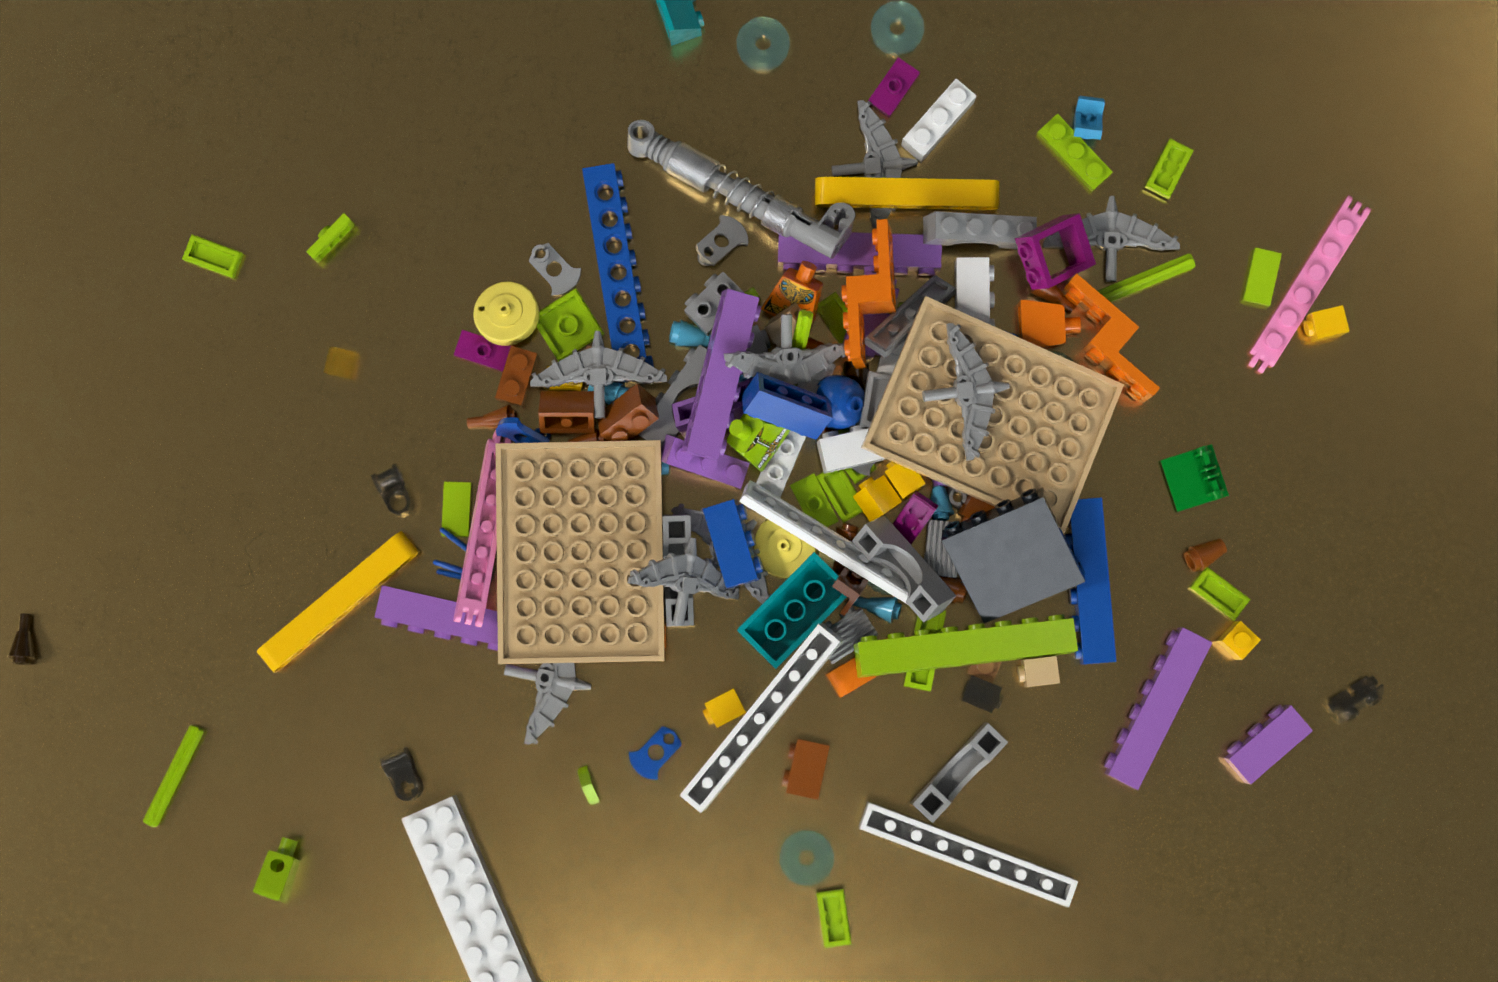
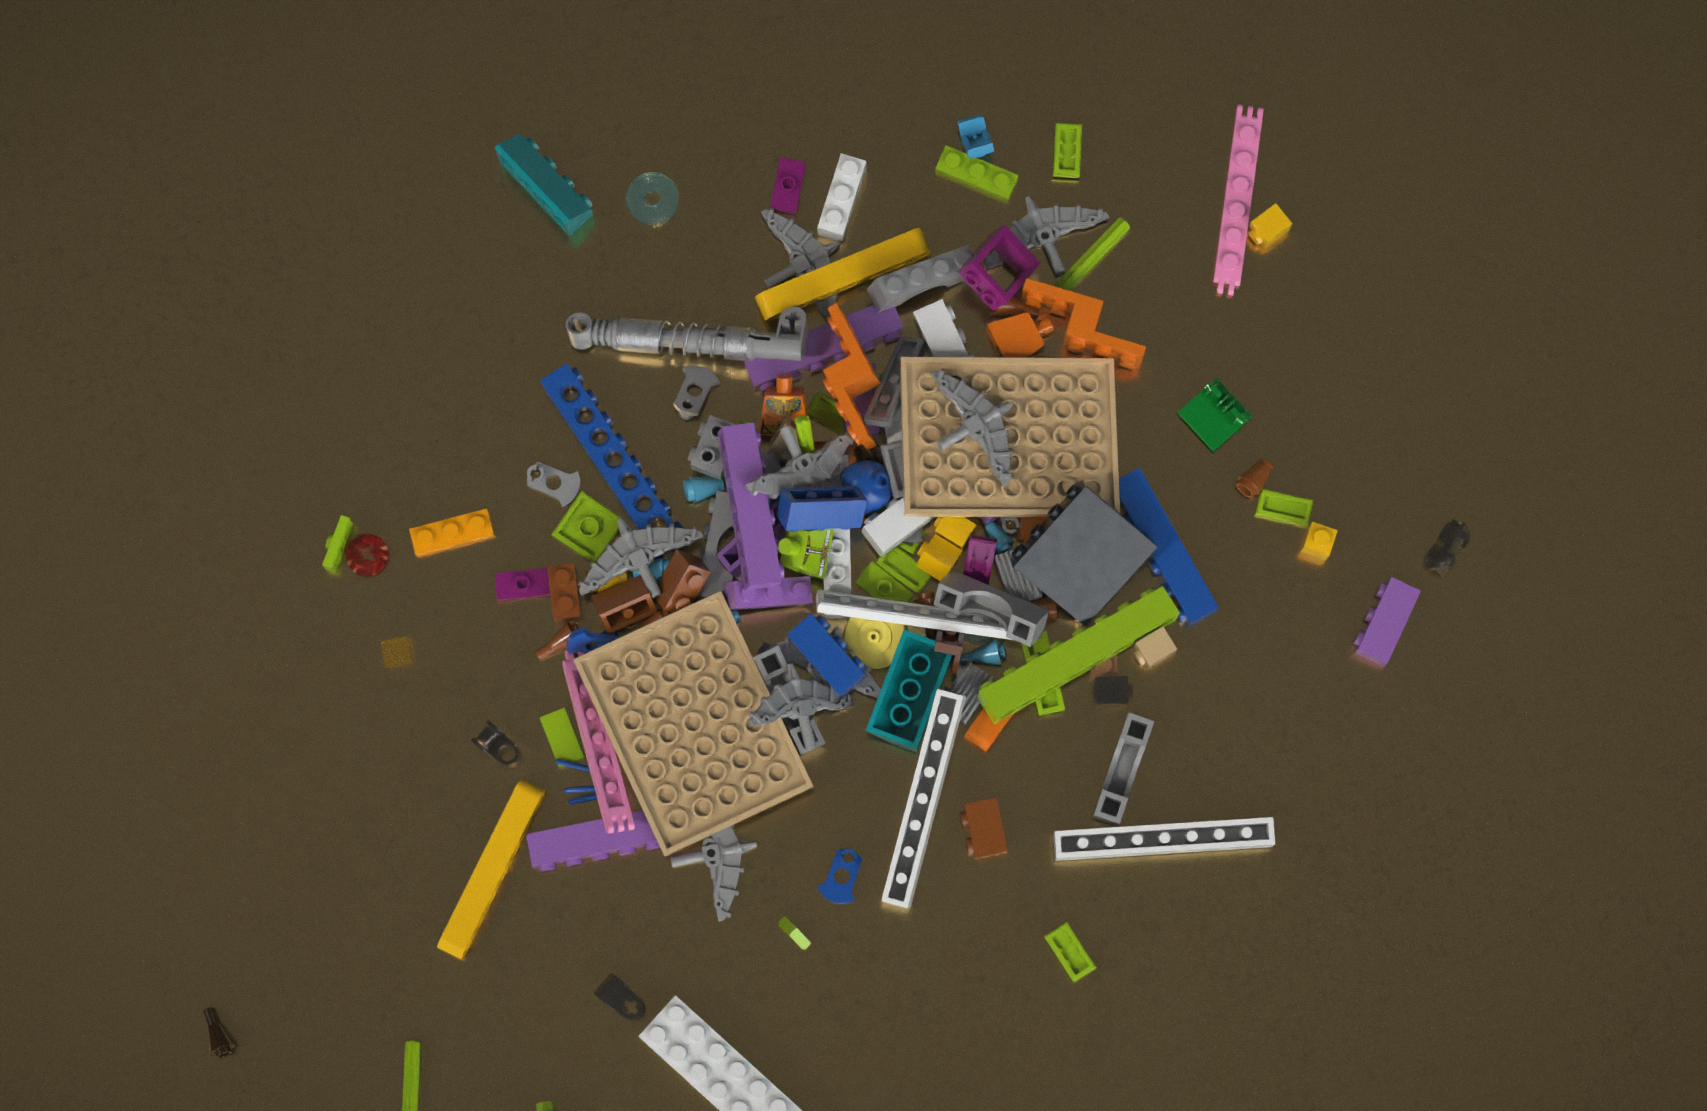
camera: 25 degrees left, 5 degrees down
lime tile [182,234,244,279] -> none
light yellow wheel [473,281,540,346] -> none
yellow brick [702,688,746,728] -> none
clear light blue tile [779,830,834,885] -> none
clear light blue tile [871,1,924,56] -> none
medium lavender brick [1104,627,1213,790] -> none
lime tile [1242,247,1282,307] -> none
none -> clear red gear [345,533,389,576]
none -> light orange plate [409,508,495,556]

